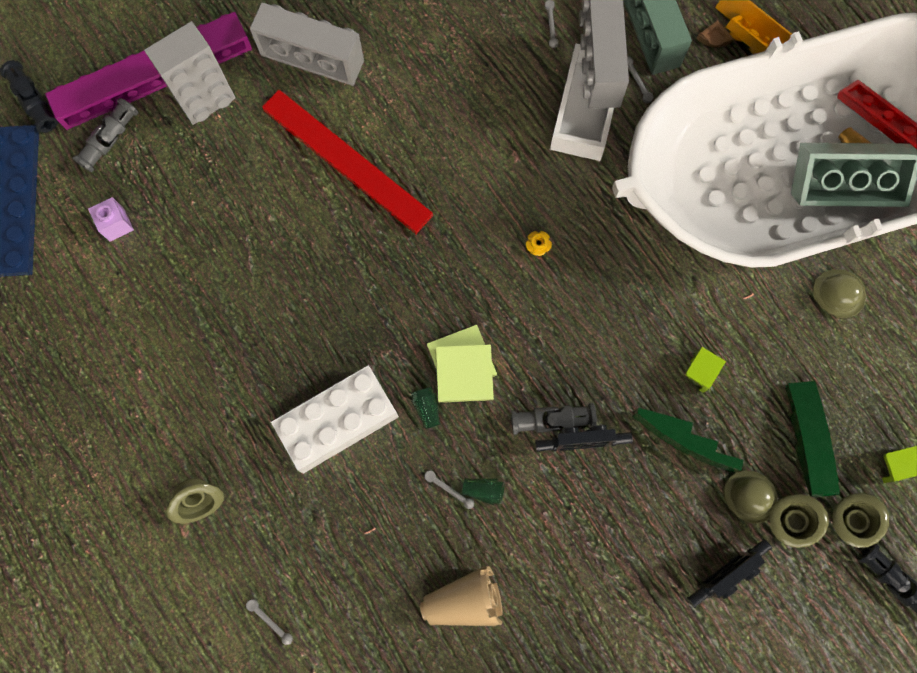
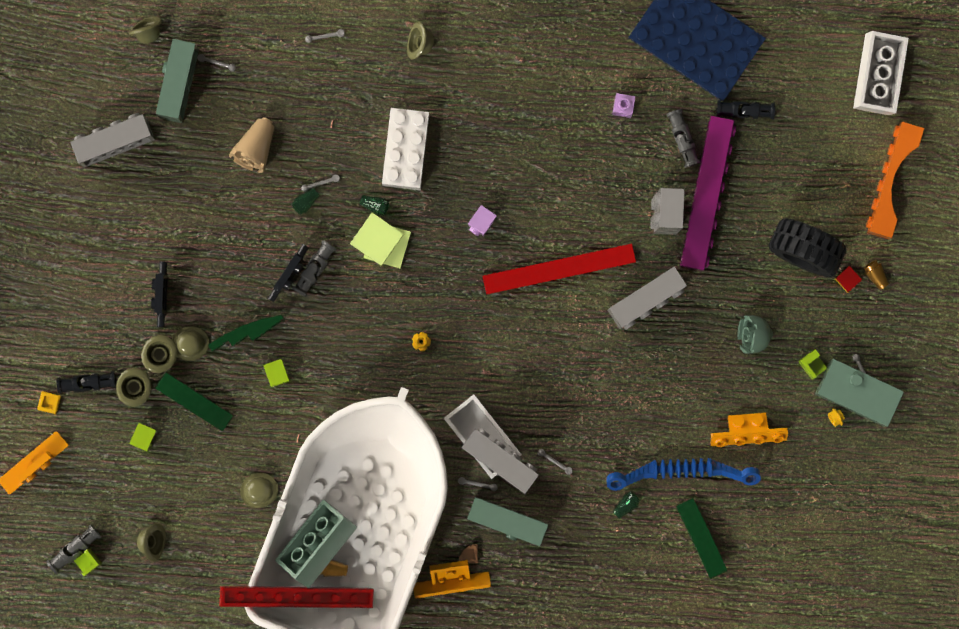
camera: 120 degrees right, 10 degrees up
none -> lavender brick [468,205,497,236]

